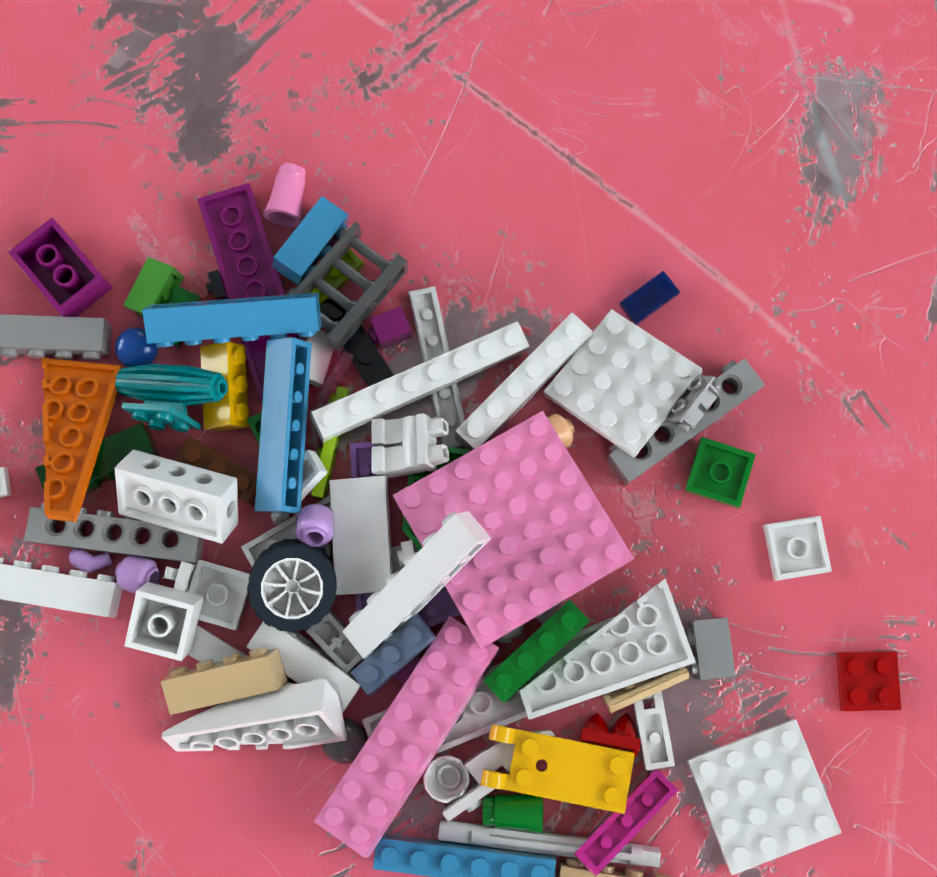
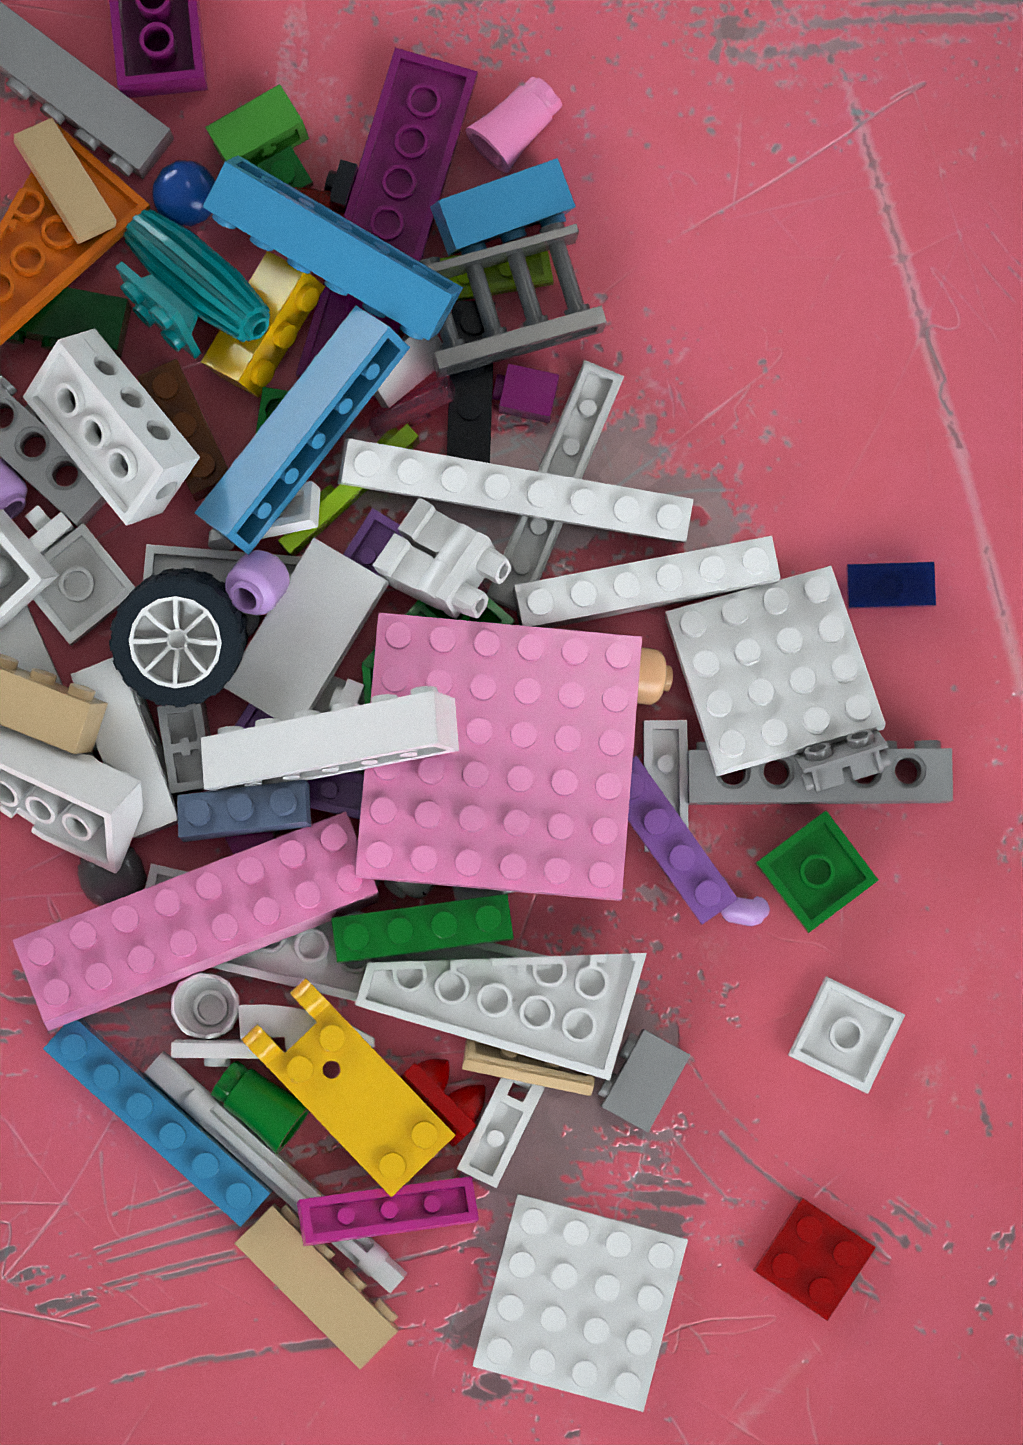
camera: 30 degrees right, 5 degrees up
none -> tan tile [14,118,116,244]
none -> medium lavender plate [628,756,738,925]
none -> white plate [643,720,689,852]
none -> lavender arm [720,877,770,926]

